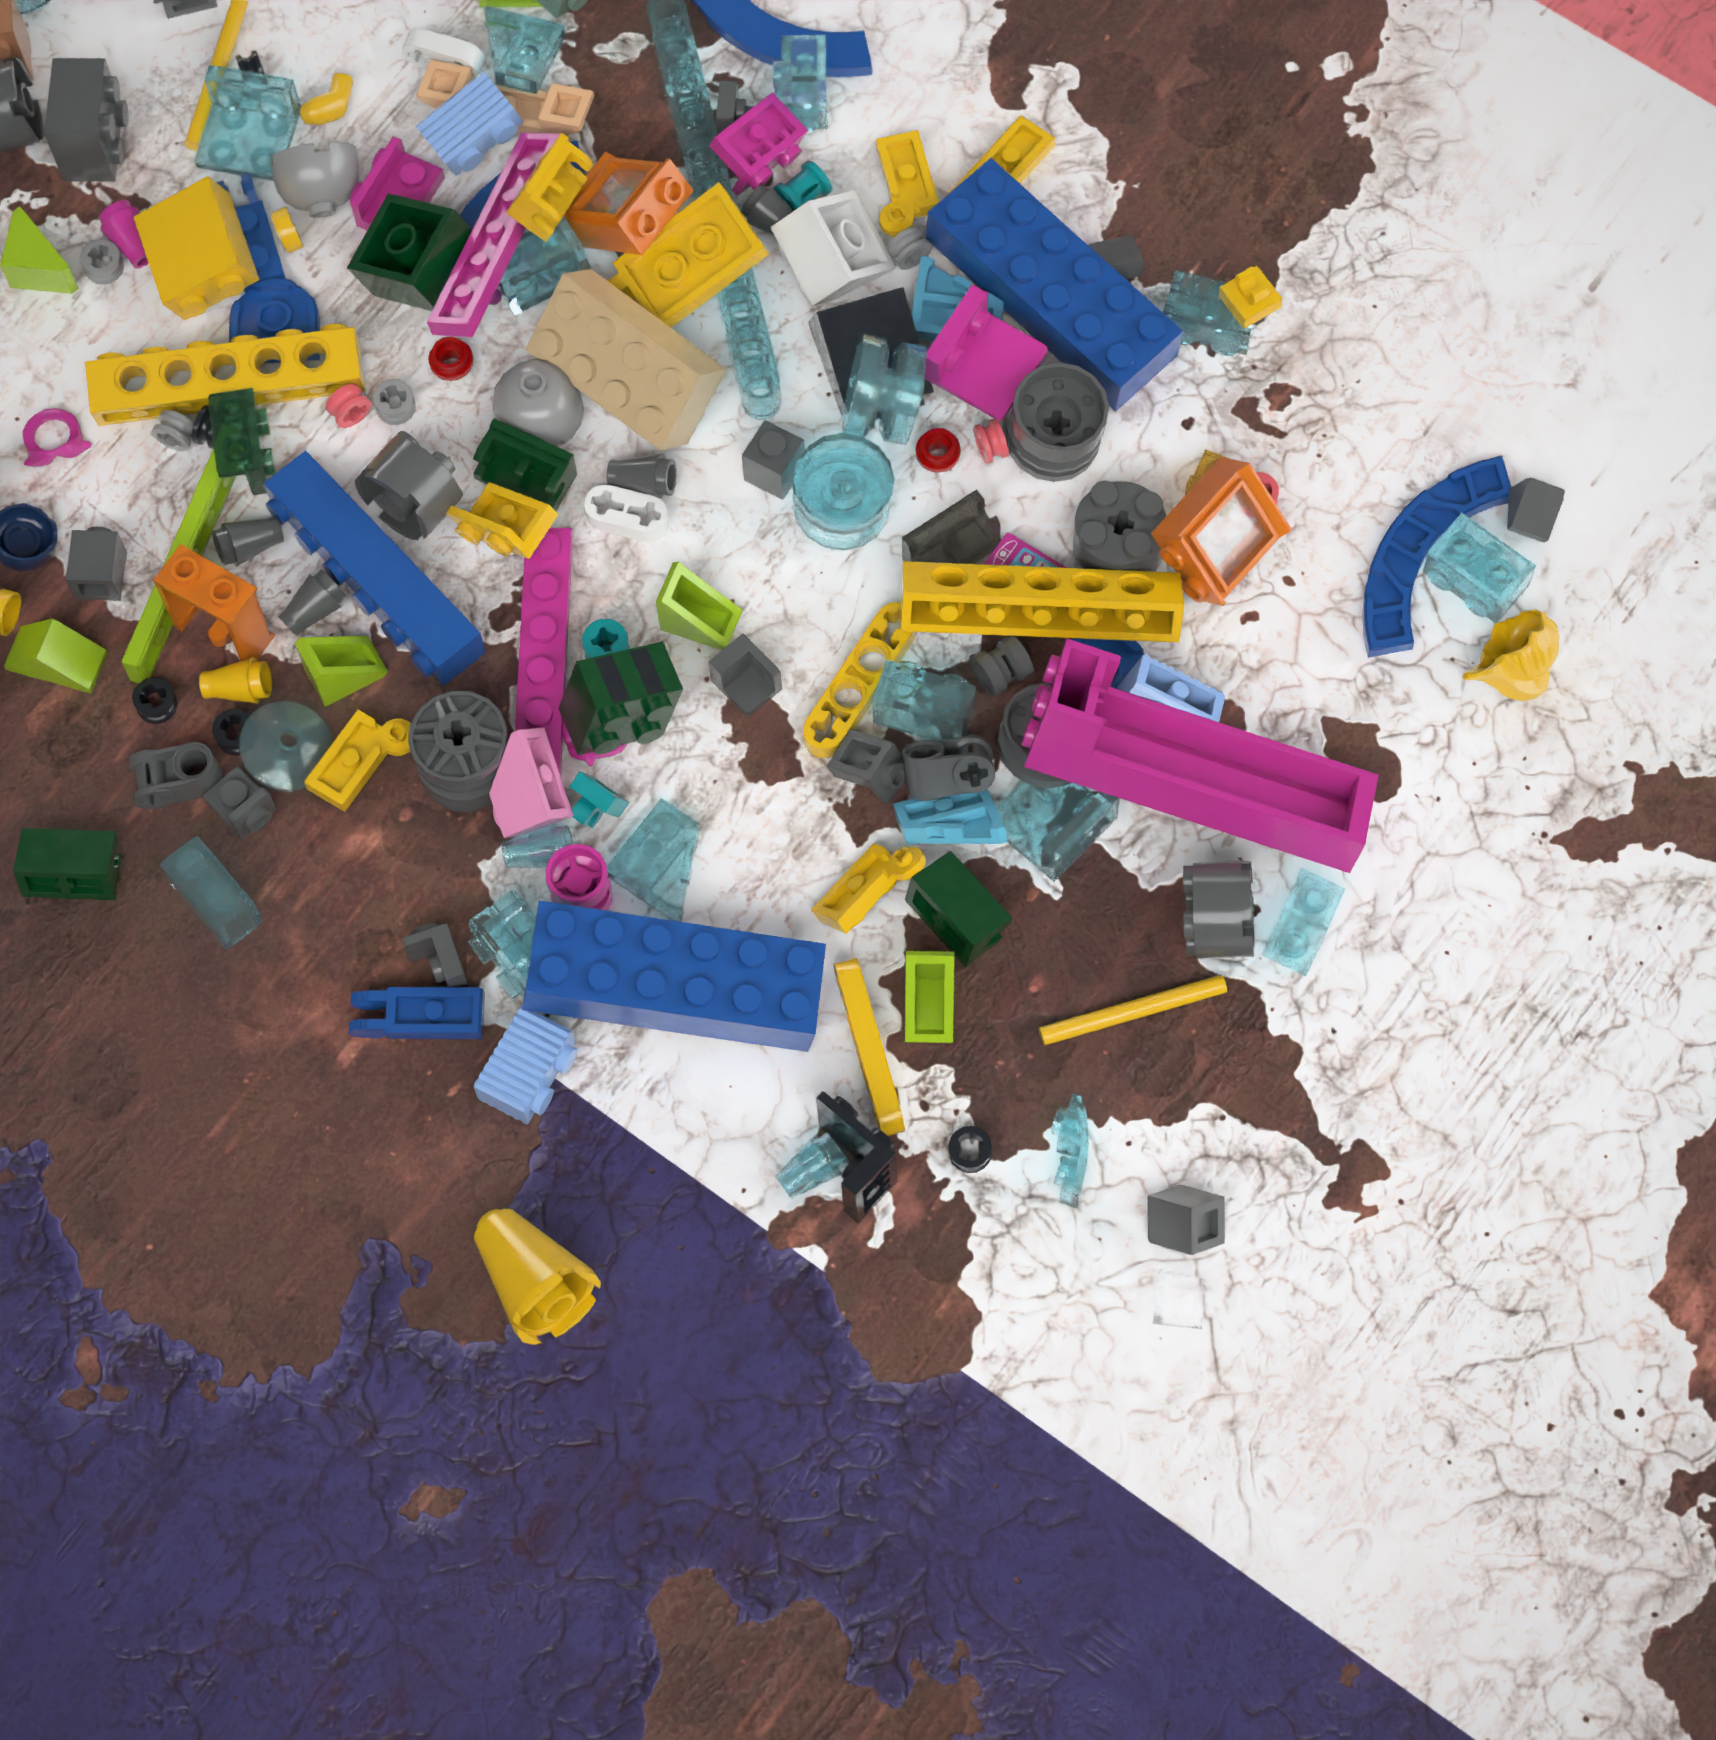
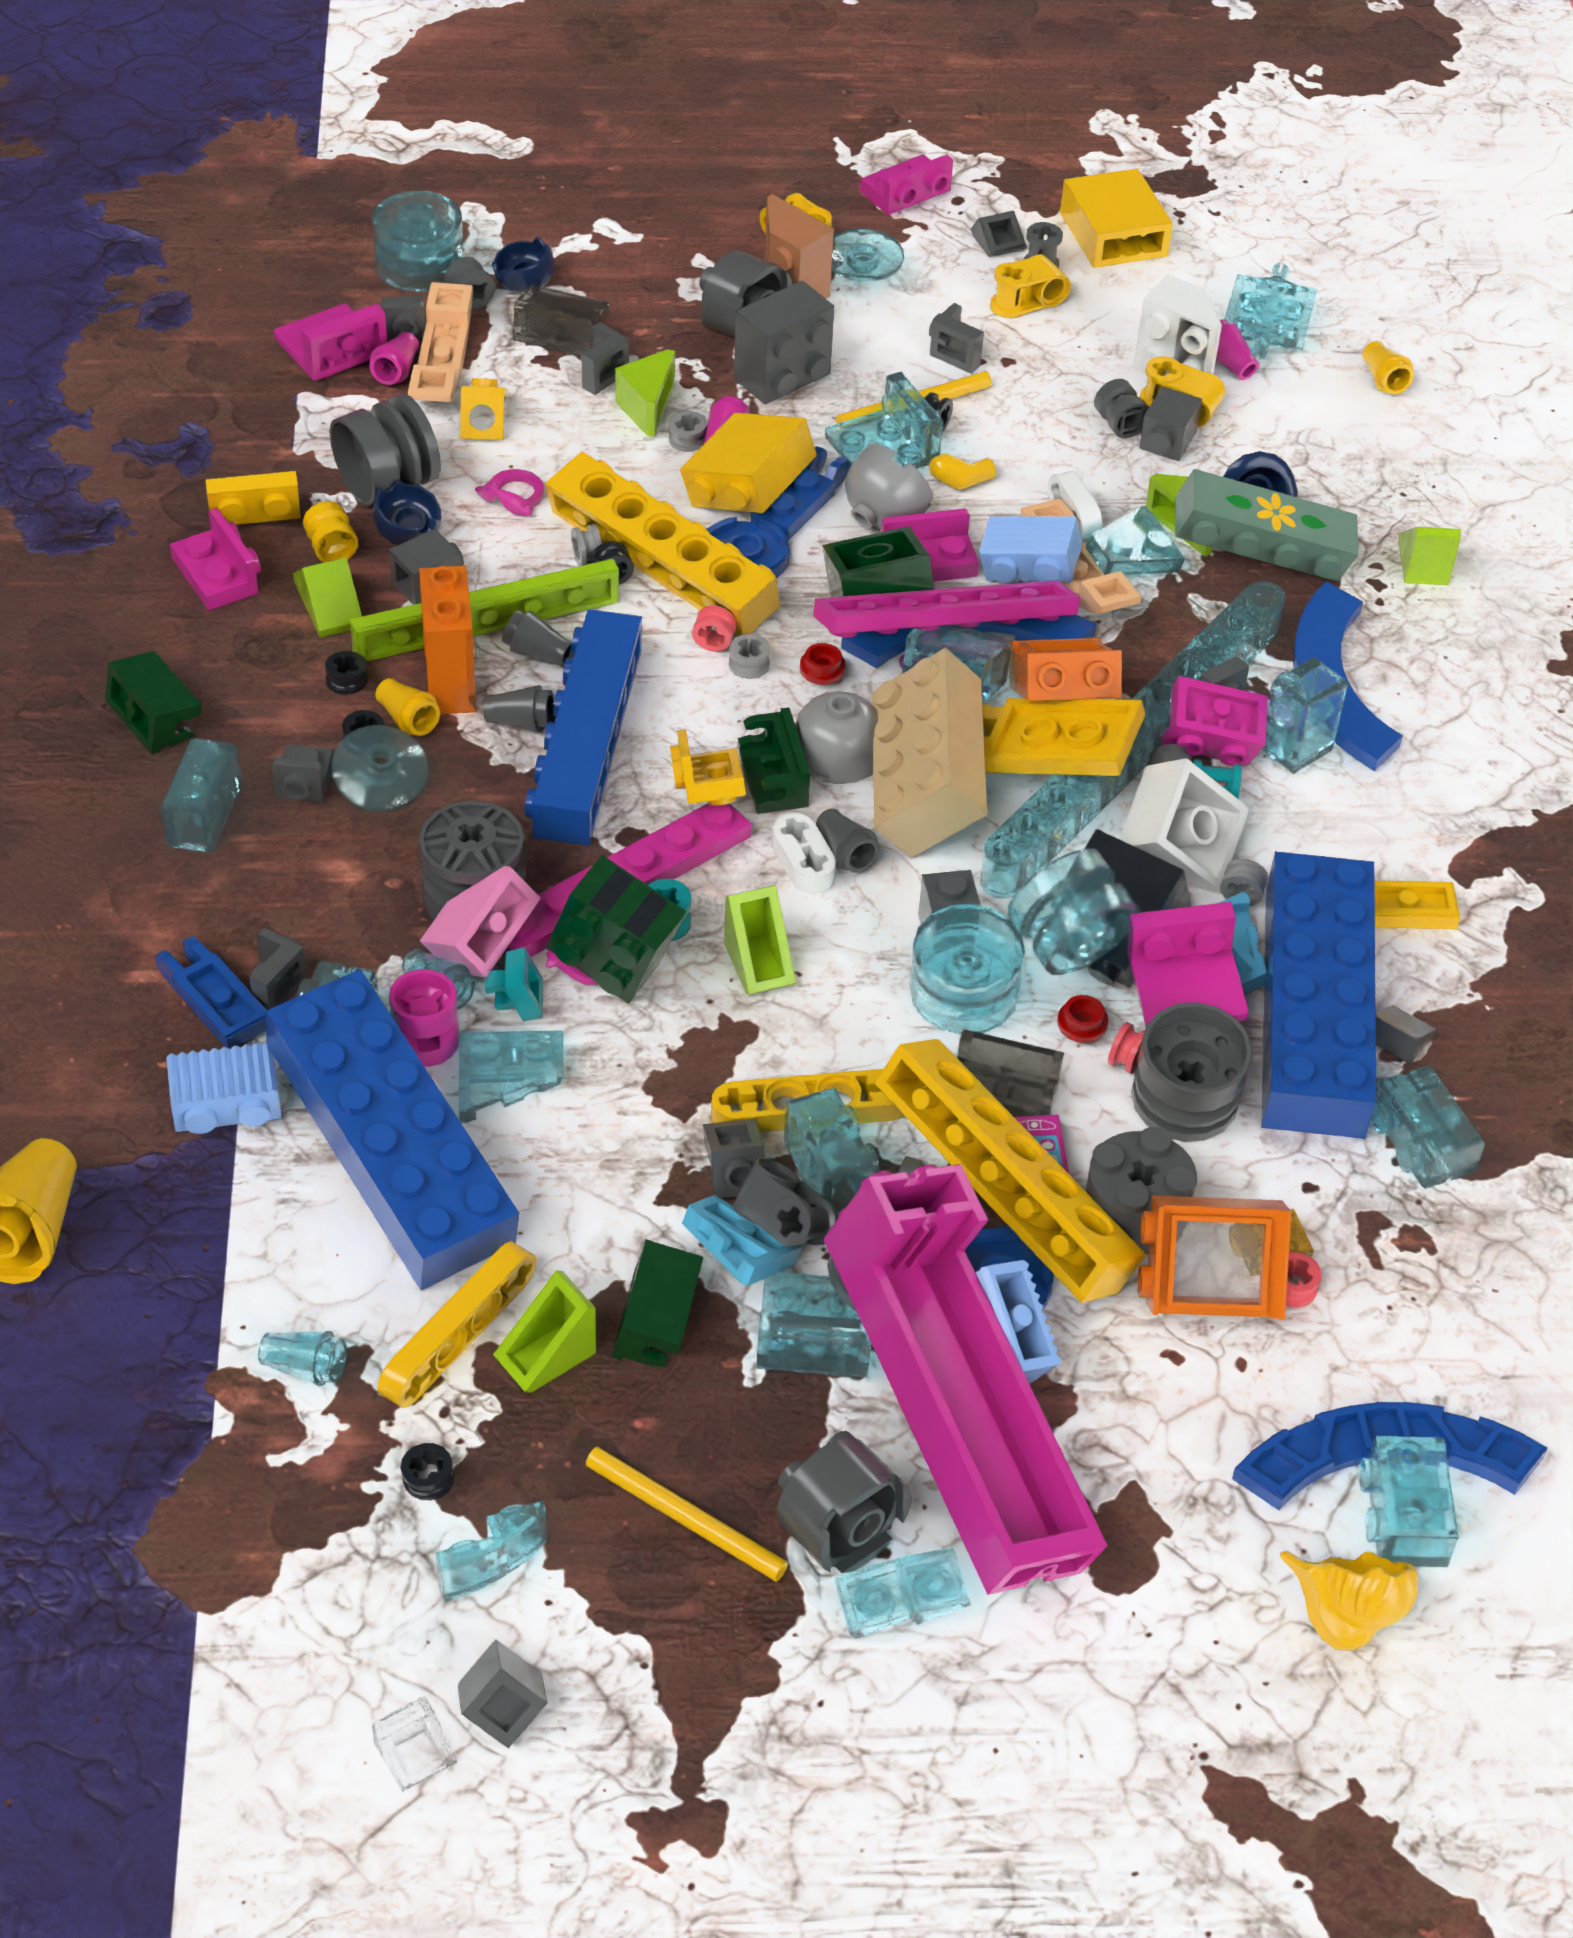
camera: 45 degrees right, 20 degrees down
dark grey piece [128,742,224,809] -> none
clear green bracket [208,388,276,495] -> none
yellow tile [270,206,304,253] -> none
lime slope [295,636,388,707] -> none
yellow hinge [304,710,411,812] -> none
dark grey brick [355,431,463,540] -> none
yellow hinge [506,133,593,242] -> none
dark grey panel [708,633,782,716] -> none
yellow hinge [811,843,926,934] -> none
black bracket [816,1091,898,1224] -> none
yellow hinge [876,130,939,237] -> none
yellow tile [1218,266,1283,329] -> none
dark grey slope [1507,477,1565,543] -> none

